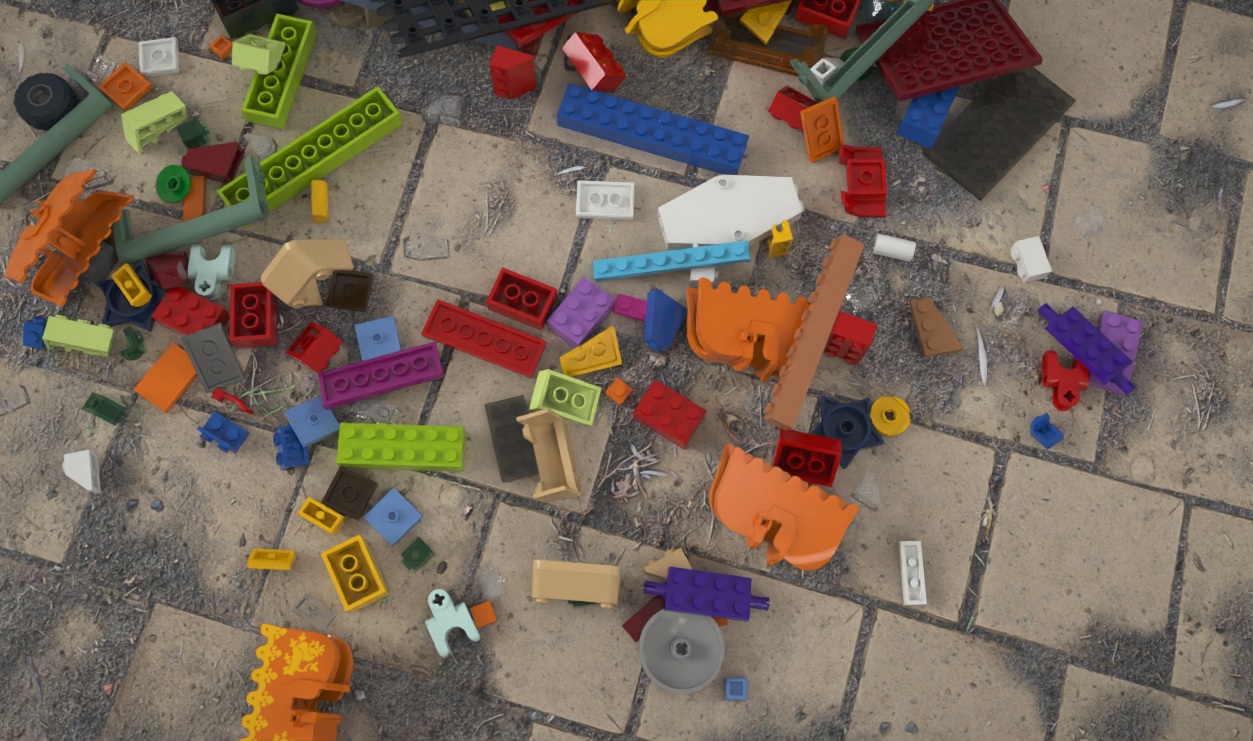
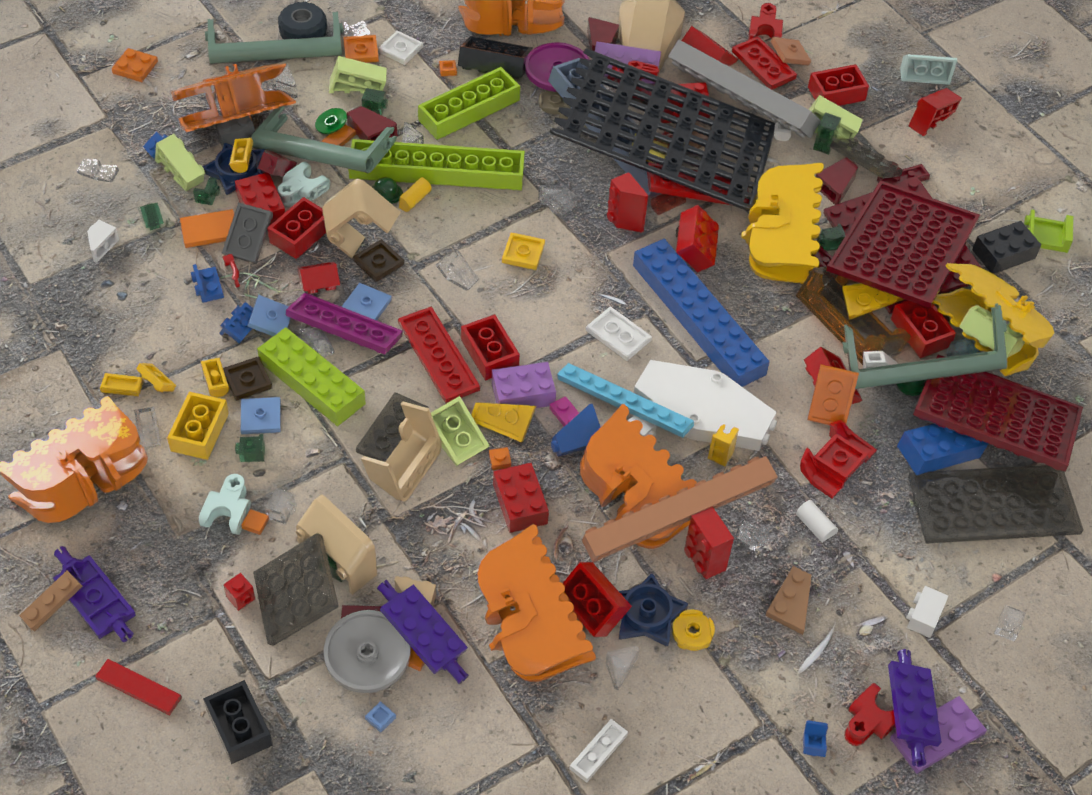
camera: 40 degrees right, 20 degrees down
yellowish green slope [232,34,285,75] -> none
none -> yellow tile [100,373,144,397]
none -> red brick [223,572,255,611]
none -> clear smoke plate [253,533,339,646]
none -> dark green hat [372,177,403,204]
none -> yellow plate [502,232,545,270]

